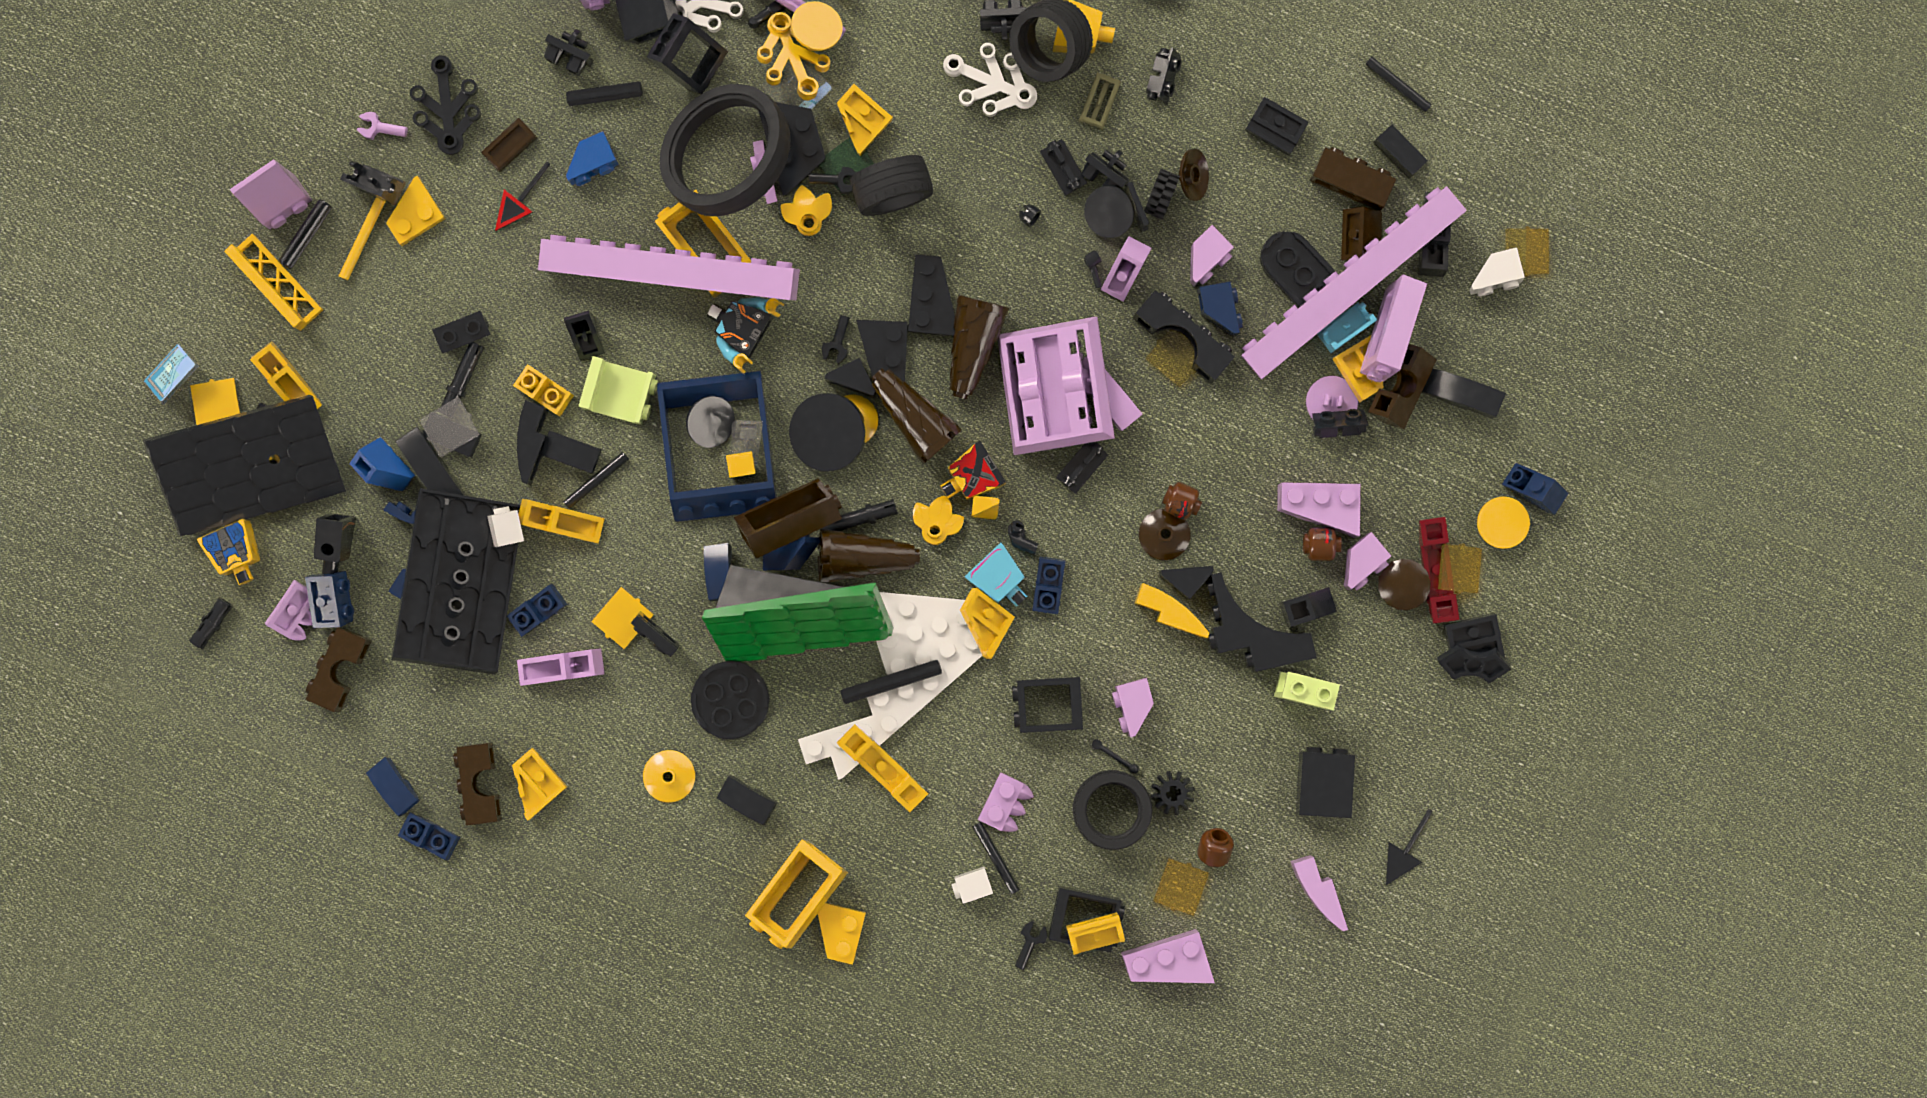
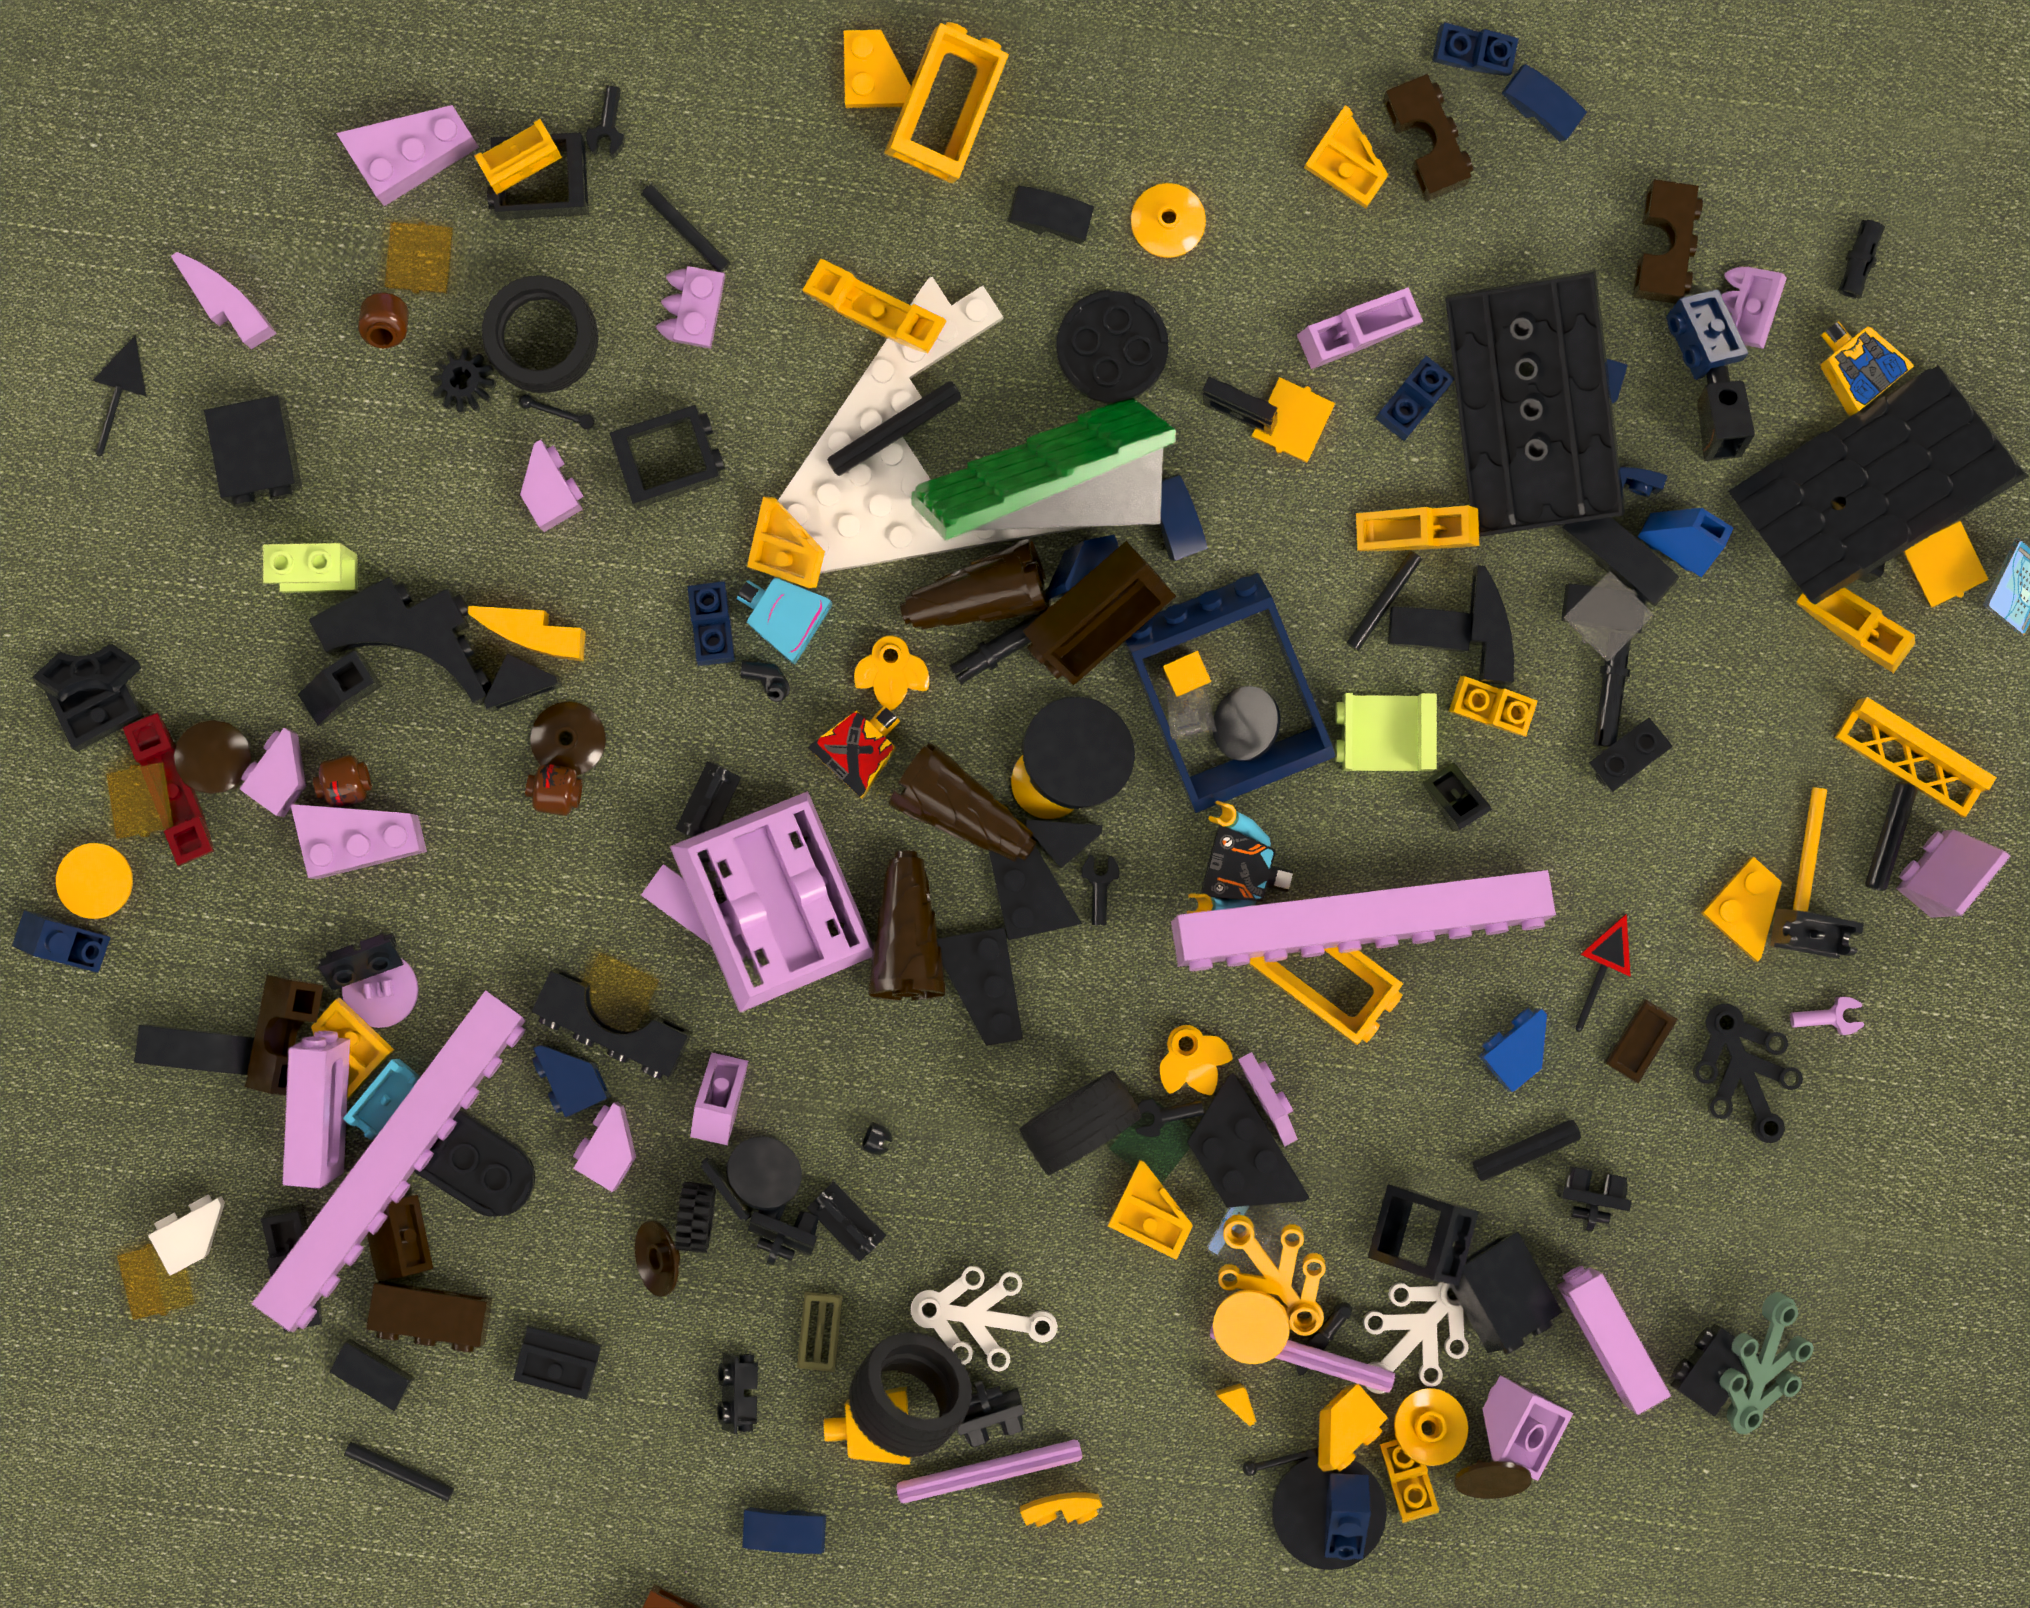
camera: 170 degrees right, 0 degrees up
white brick [487,506,524,547] -> none
black tyre [660,84,791,216] -> none
white brick [951,867,993,904] -> none
yellow slope [971,496,999,520] -> none
black hand [1084,250,1102,288] -> none

